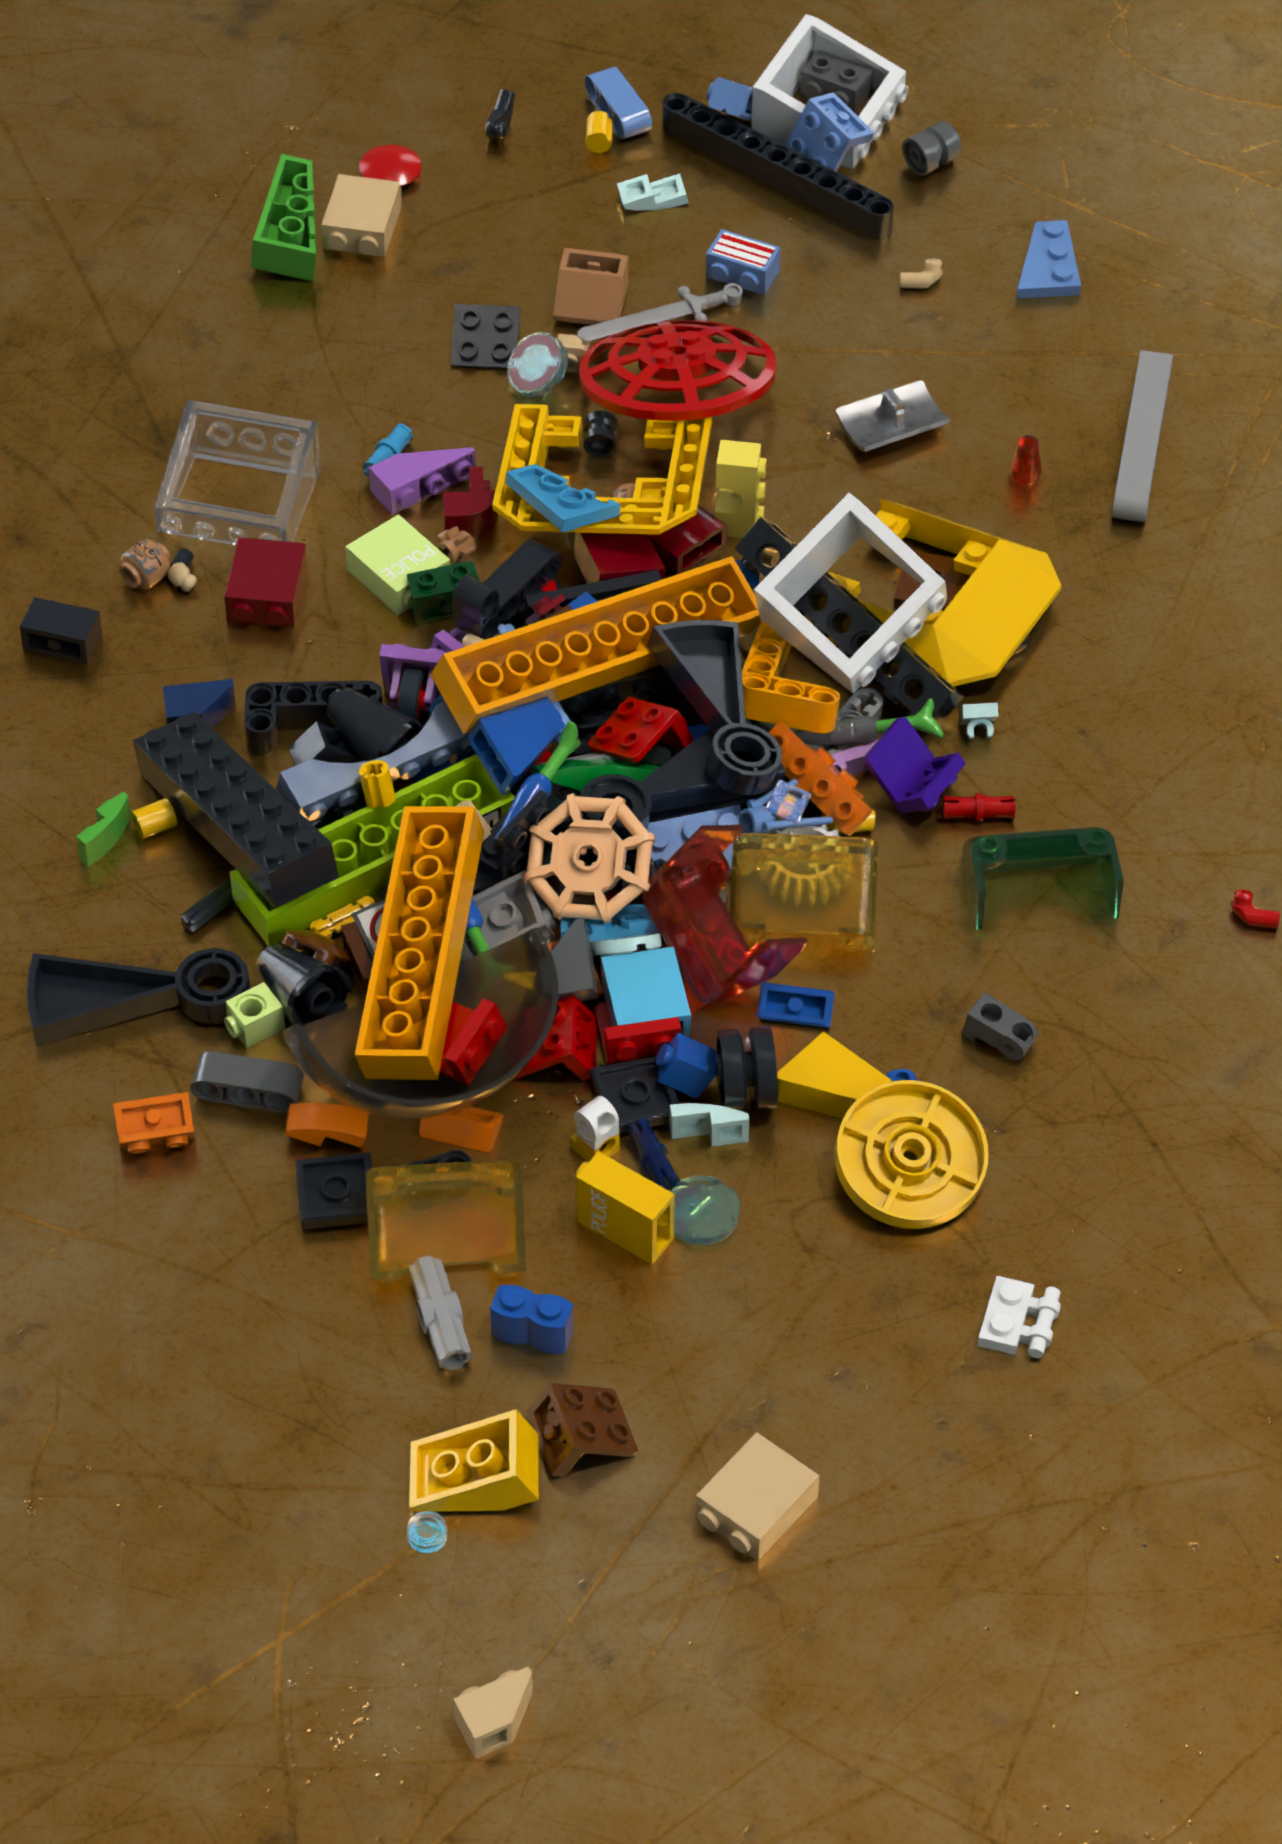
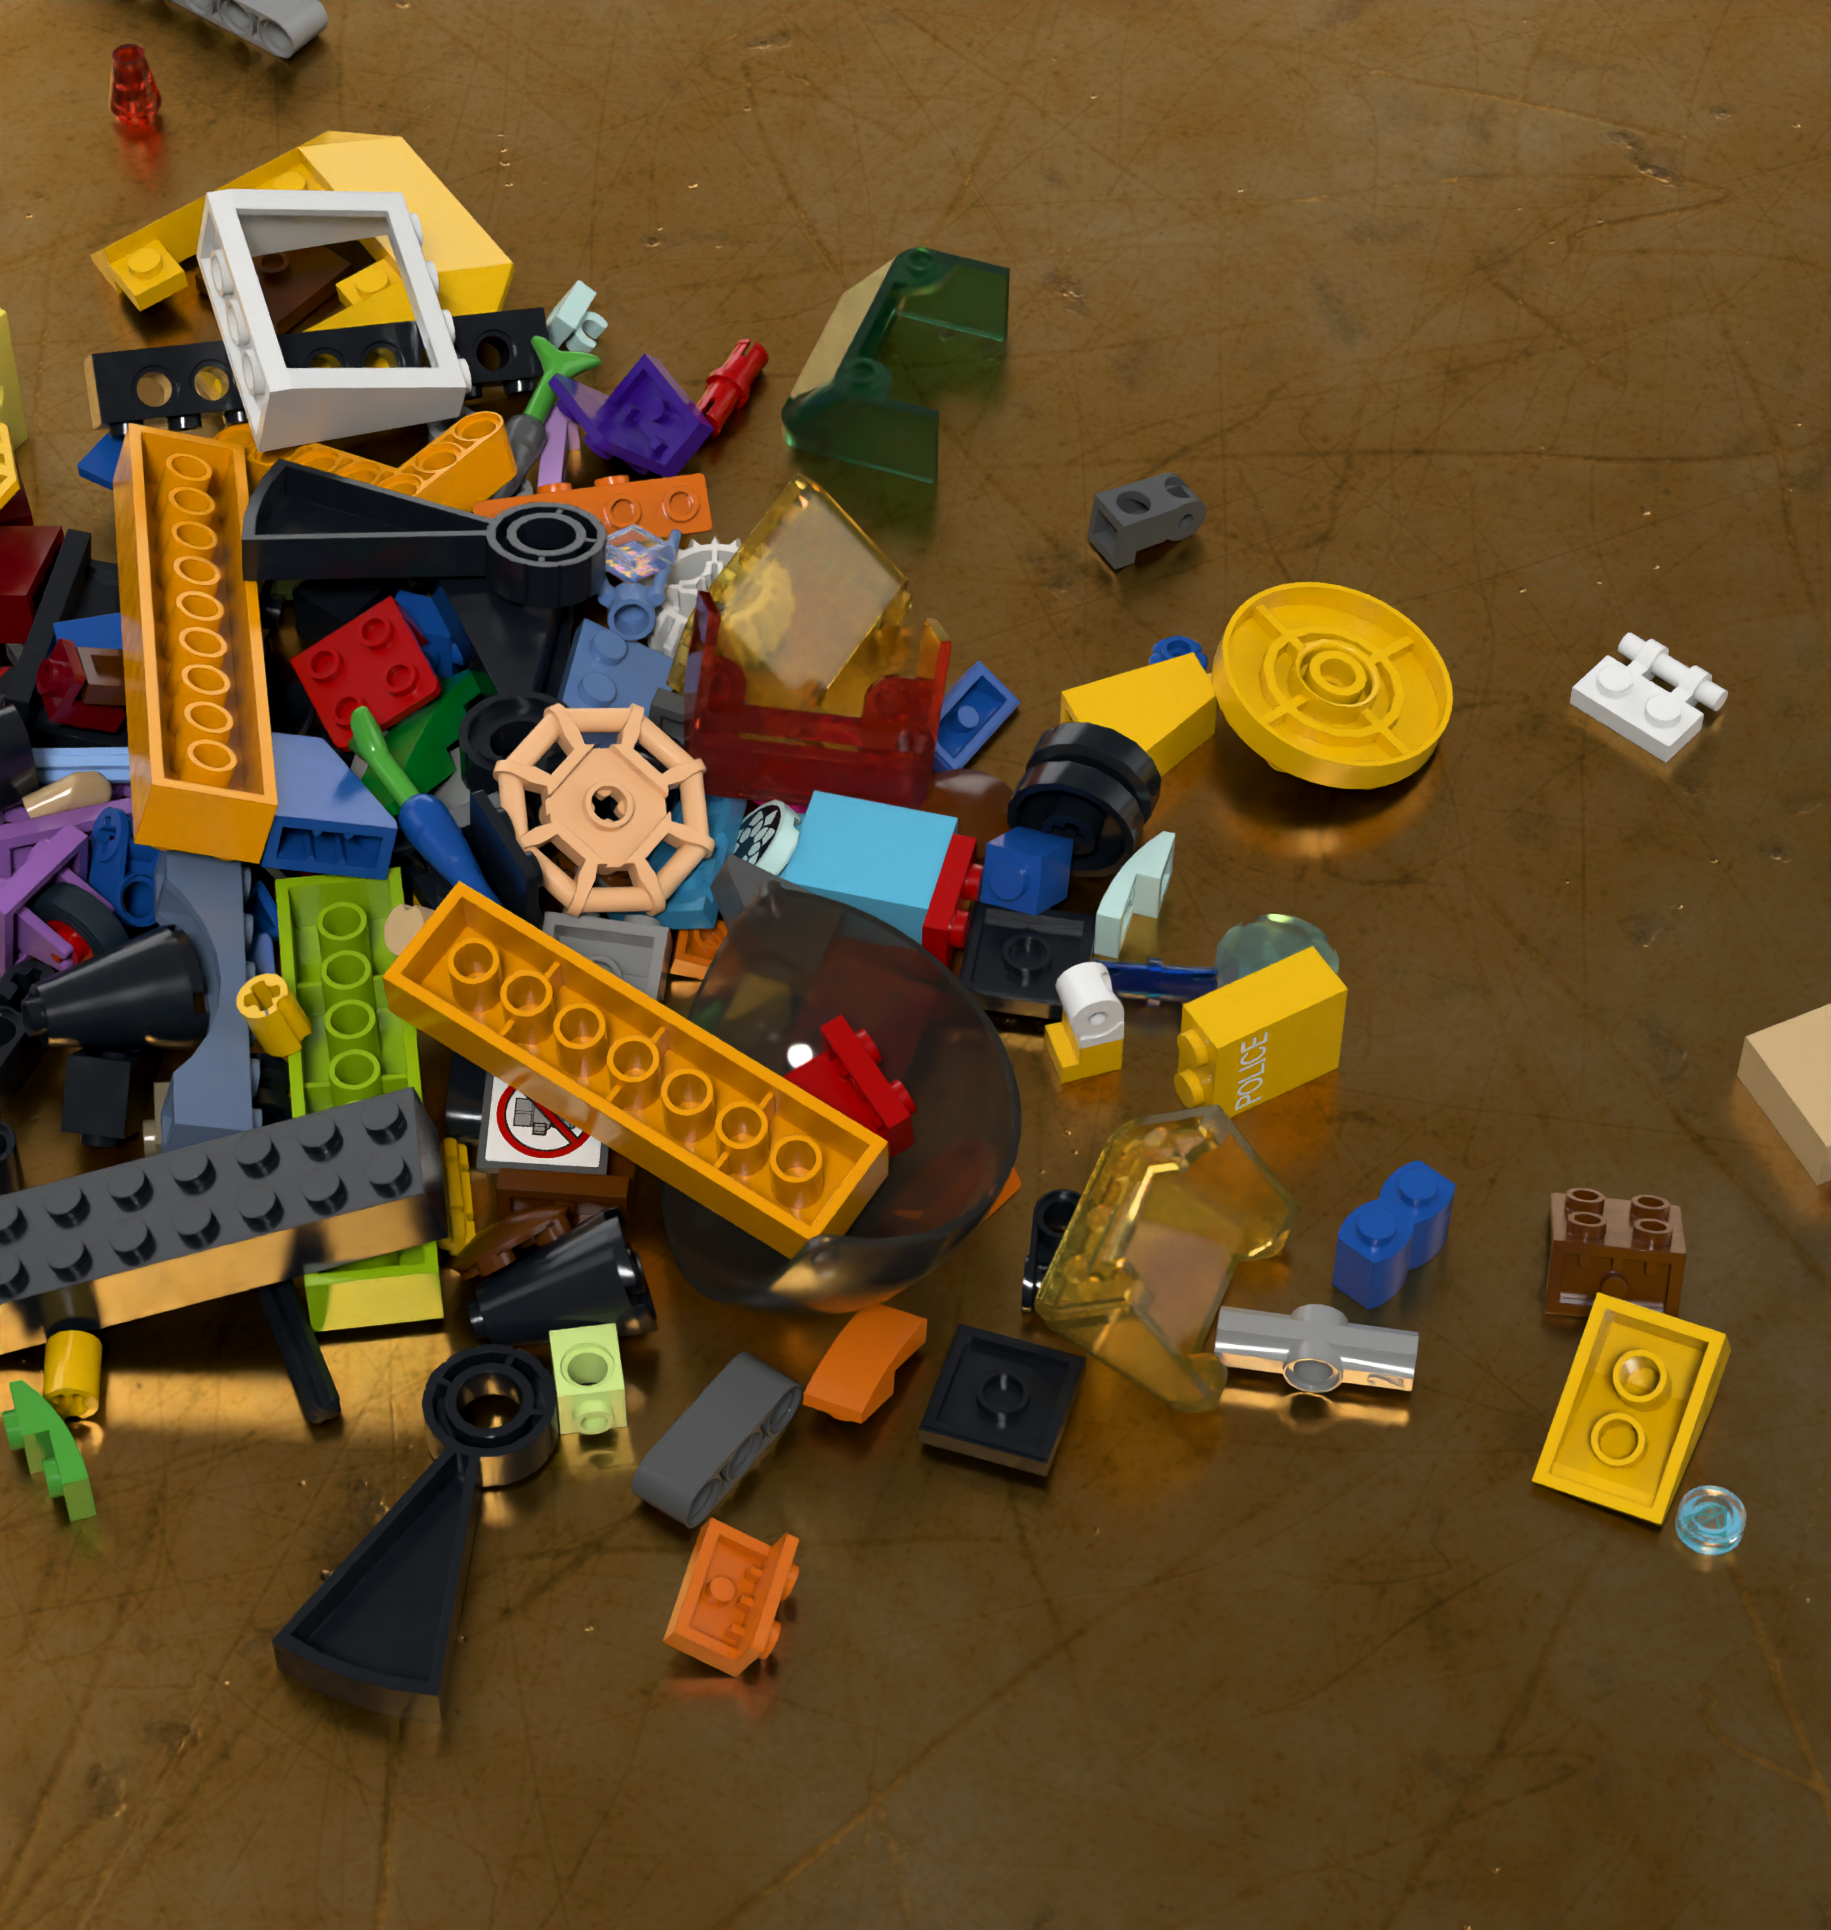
camera: 65 degrees left, 0 degrees up
red arm [1231,889,1280,929] -> none

